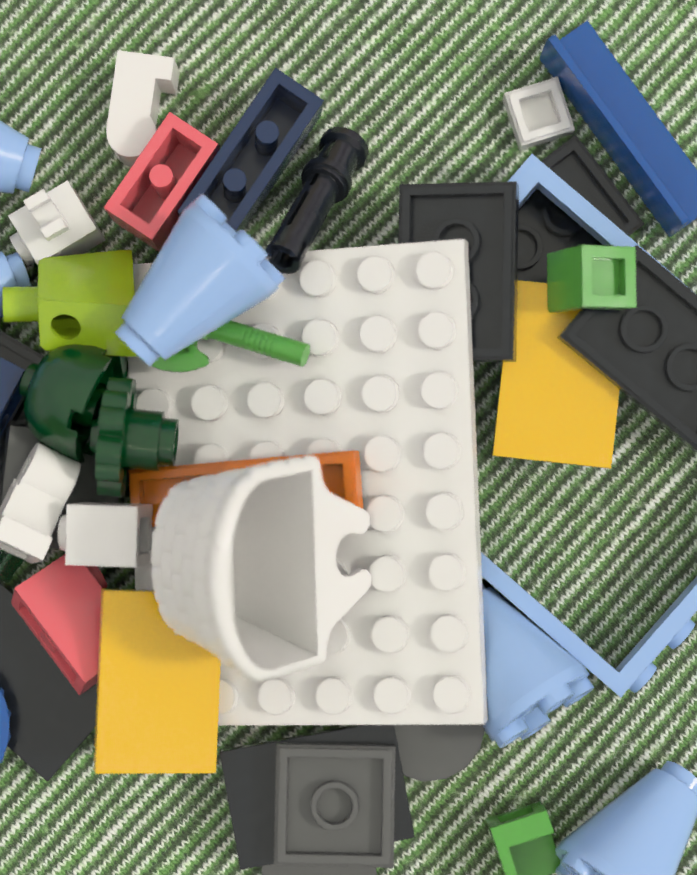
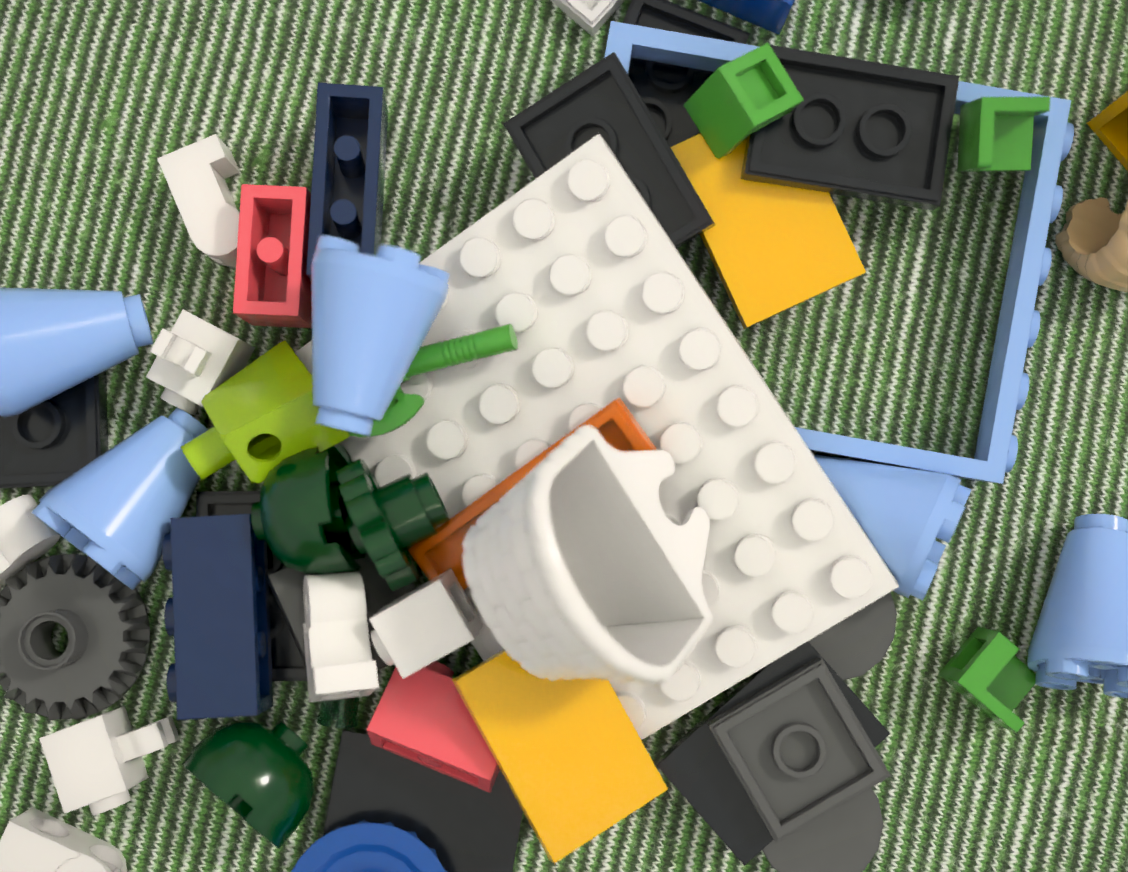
camera: 30 degrees left, 0 degrees up
black pin [265,127,369,274] -> none

